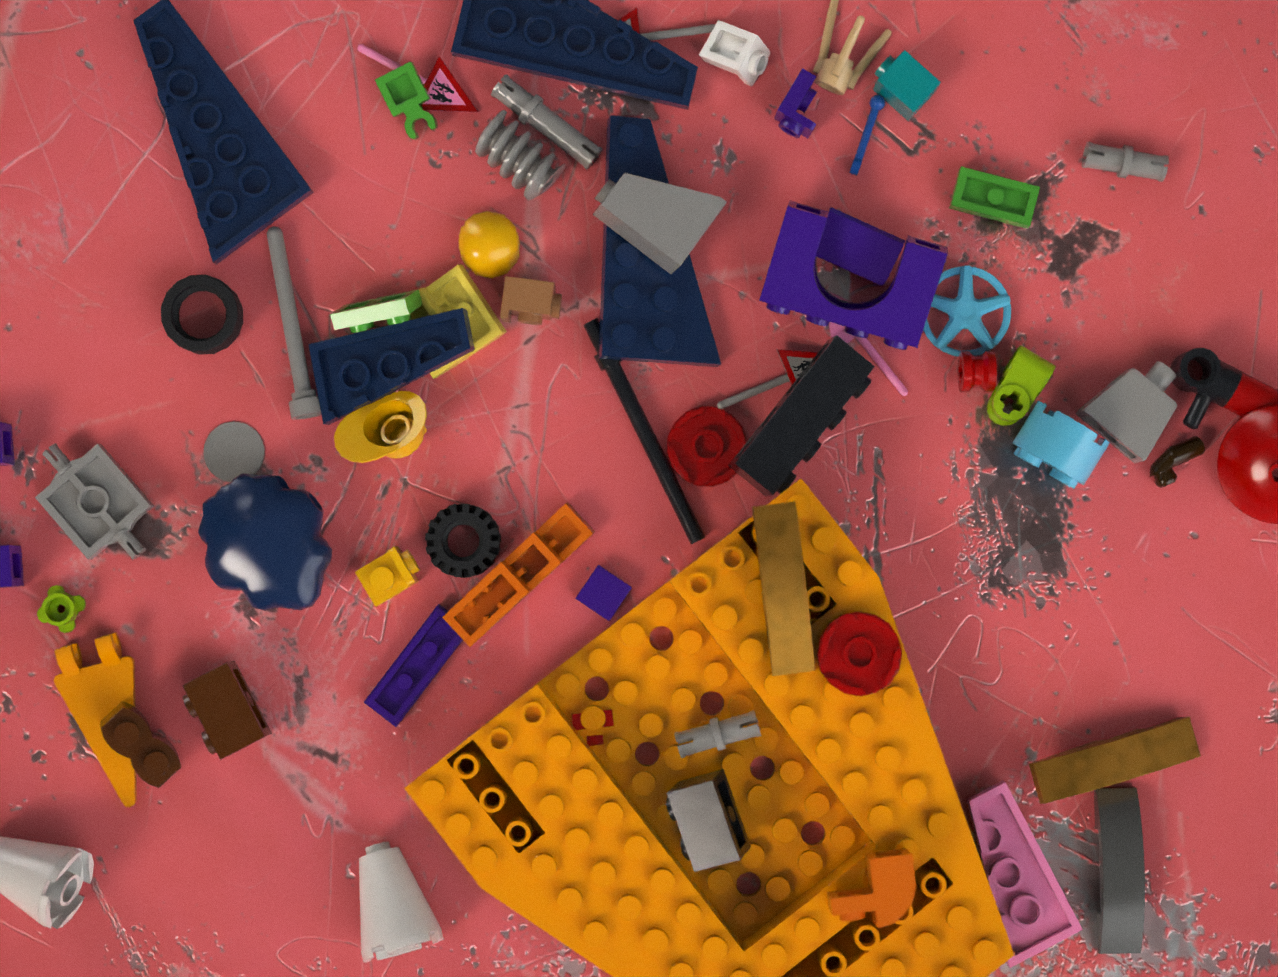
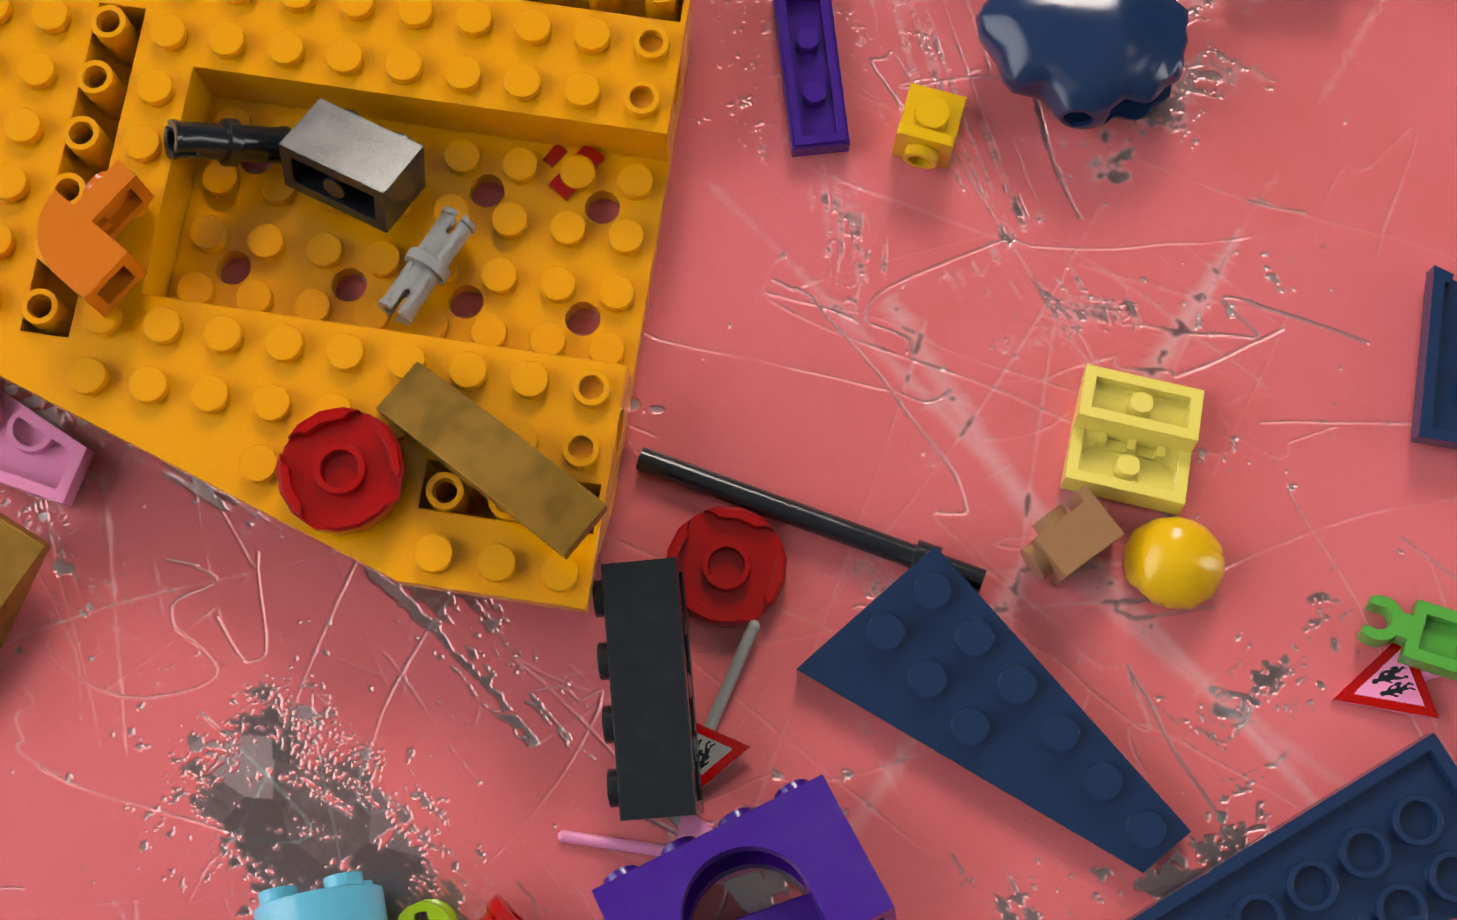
camera: 140 degrees right, 10 degrees down
black tyre [161,275,243,354] -> none
light grey piece [203,422,265,482] -> none
light grey piece [267,226,321,420] -> none
dark blue wing [308,308,475,425] -> none
plate [330,289,423,333] -> none
yellow piece [334,391,427,463] -> none
black tyre [425,504,501,578] -> none
orange slope [442,502,595,647] -> none
light grey piece [475,110,565,200] -> none
light grey pin [491,74,603,170] -> none
dark purple tile [575,565,632,621] -> none
light grey slope [593,173,727,274] -> none
none -> black pin [164,118,291,167]

